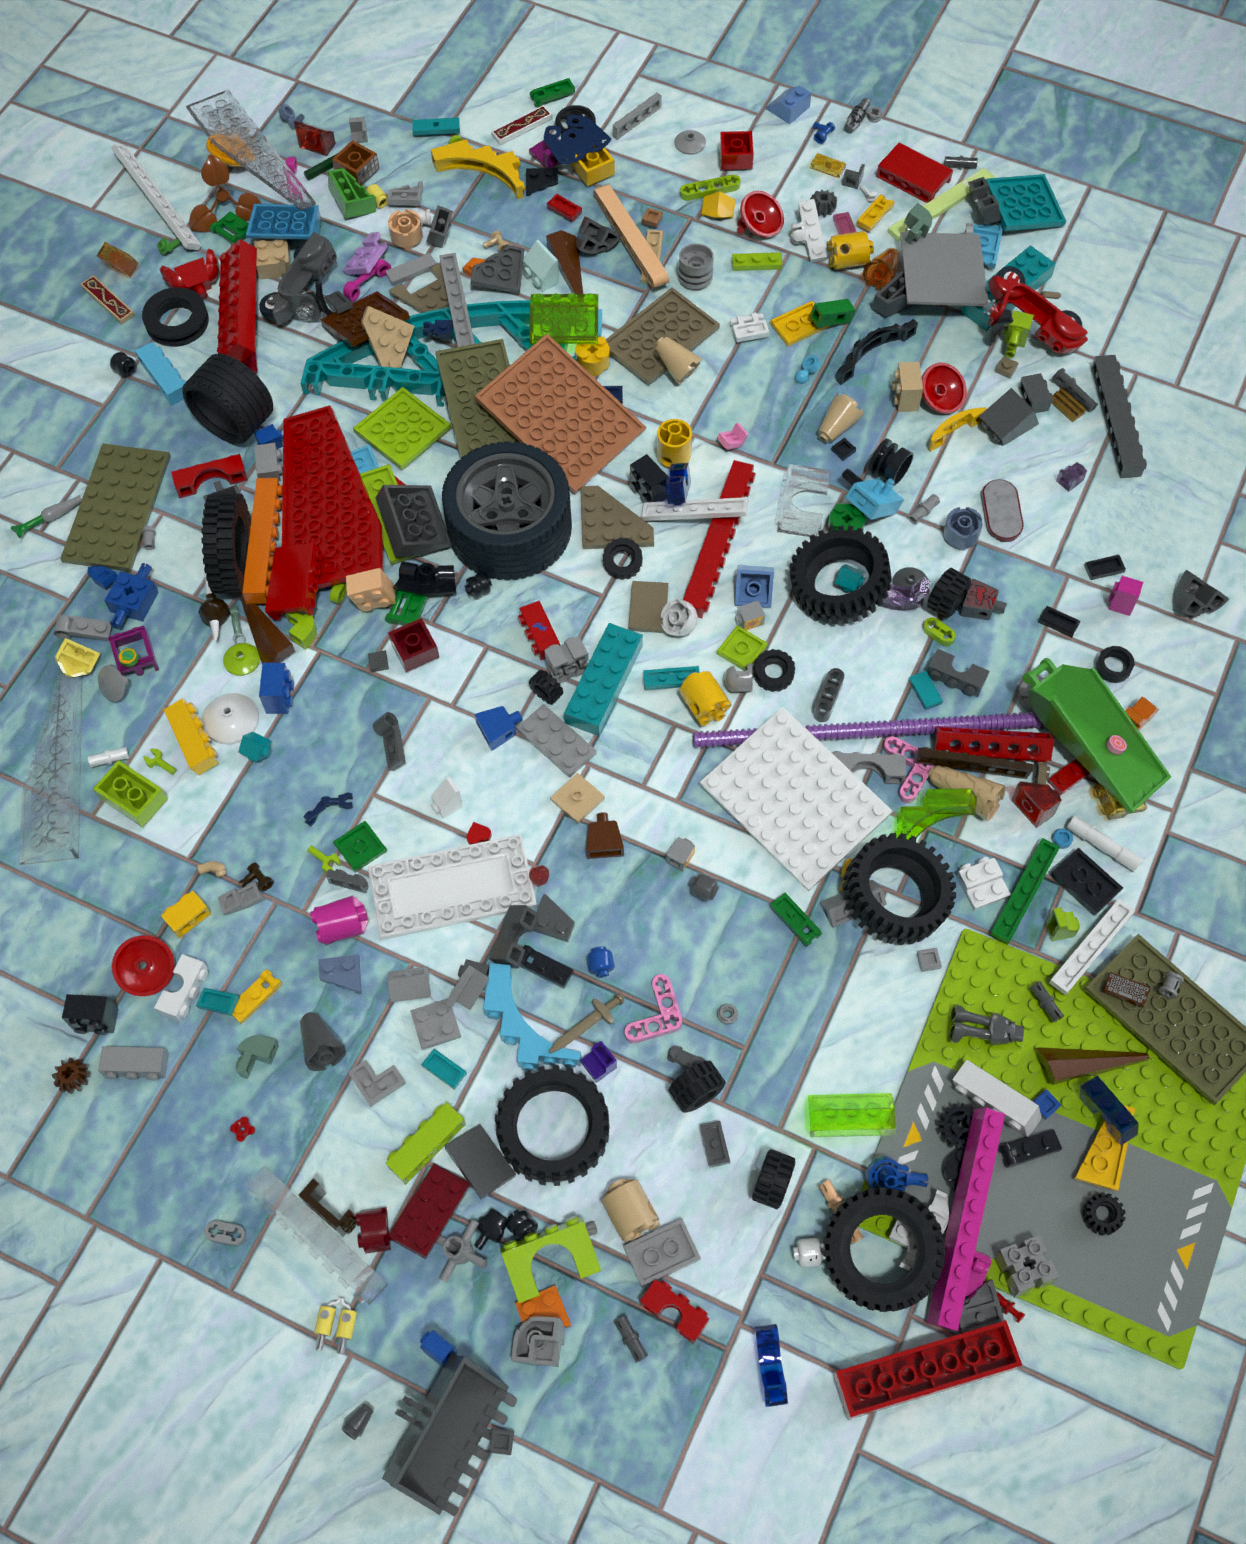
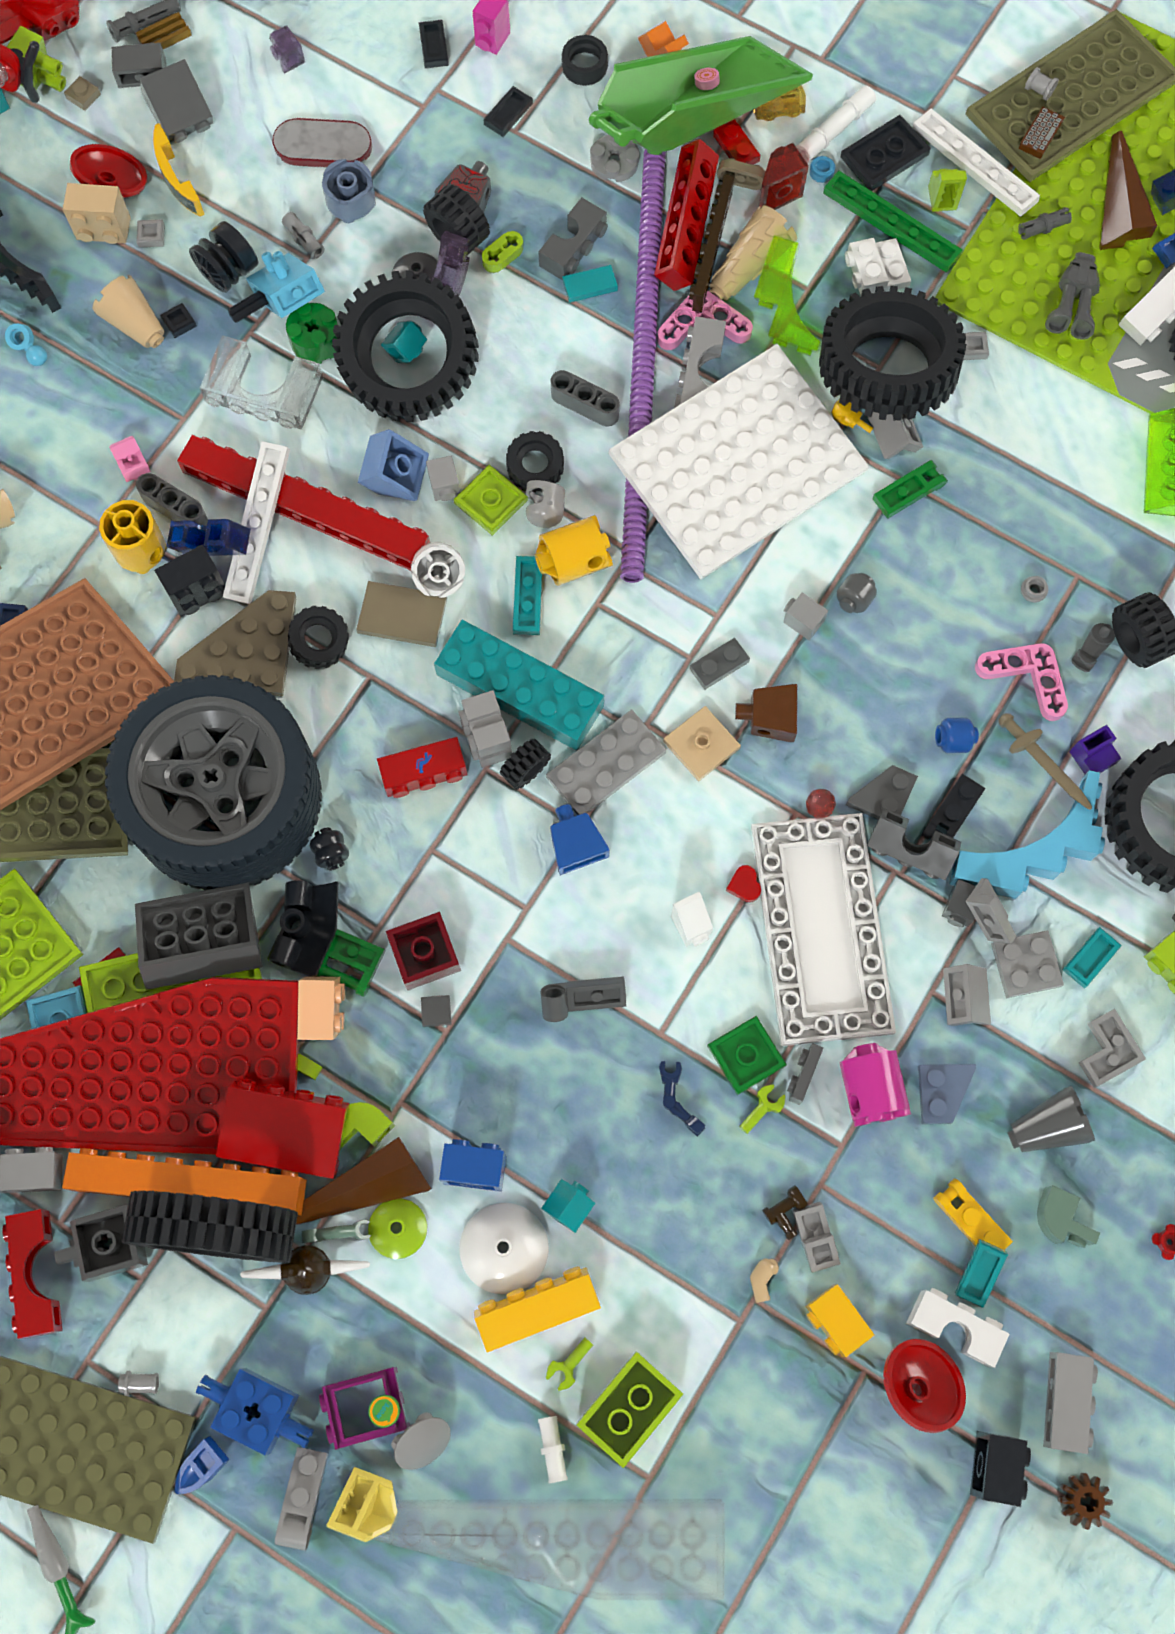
camera: 85 degrees left, 10 degrees up
none -> dark grey beam [136,473,208,532]
none -> light grey tile [137,220,165,247]
none -> dark grey plate [690,637,750,690]

